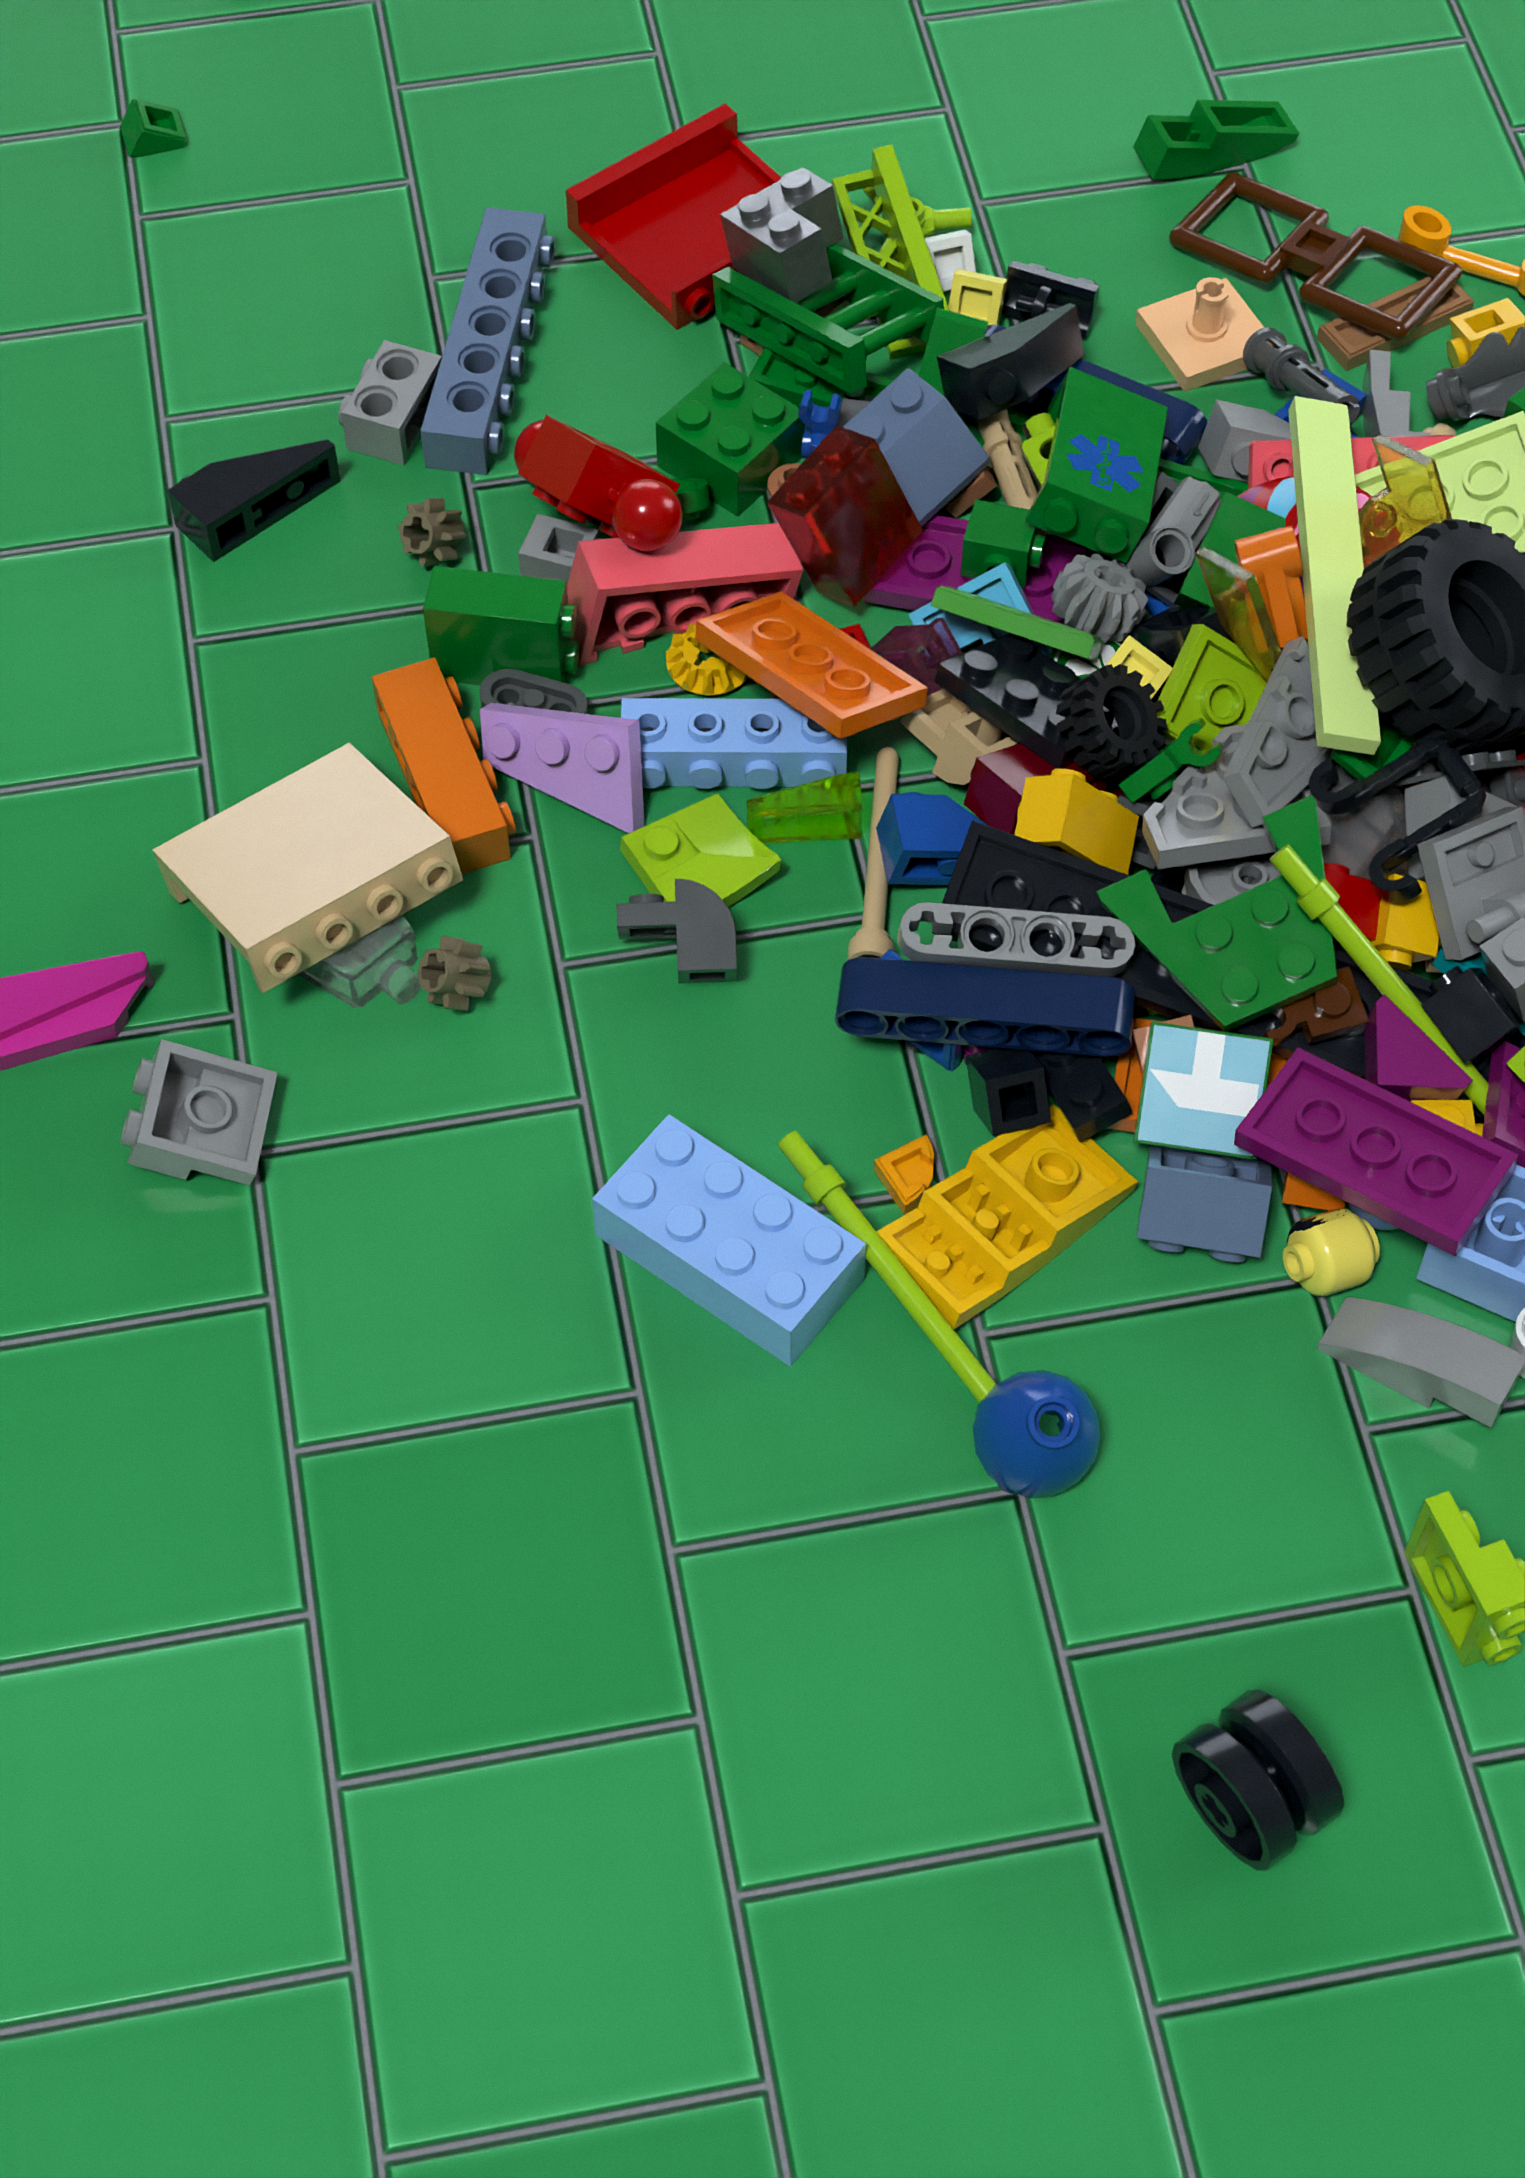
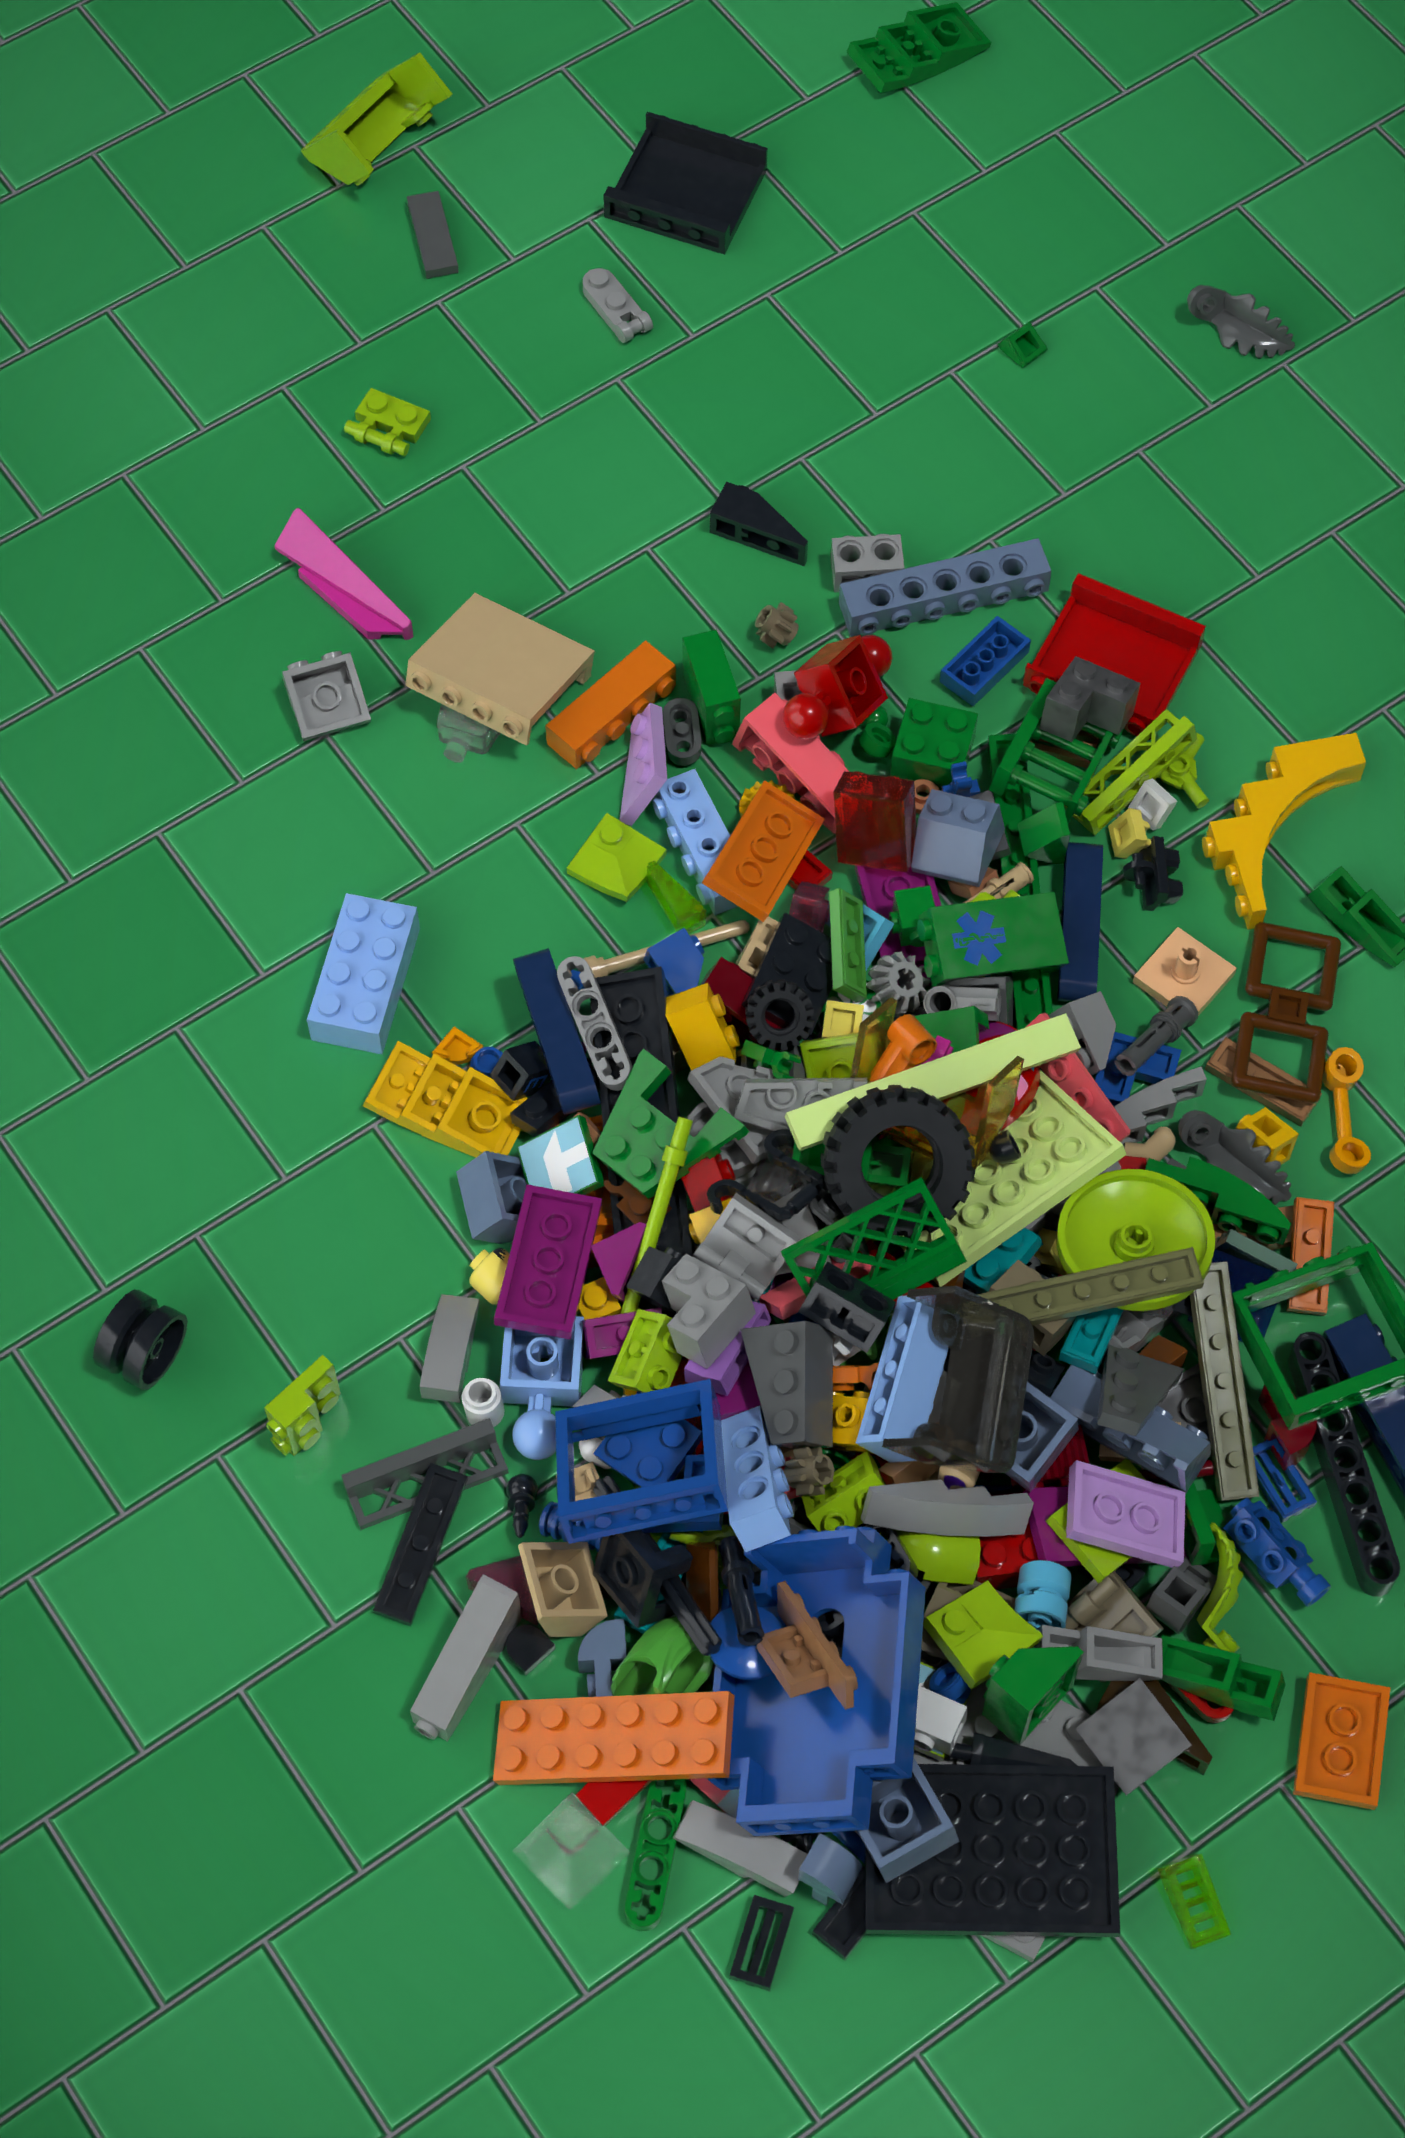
camera: 65 degrees right, 5 degrees up
dark tan gear [418,936,491,1011] -> none
dark grey brick [616,879,737,983] -> none
lime bar [778,1131,996,1403] -> none
black slope [937,303,1084,420] -> none
blue piece [973,1370,1101,1498] -> none
none -> blue plate [470,1047,503,1078]
none -> blue piece [940,616,1031,706]
none -> yellow arch [1202,733,1366,930]

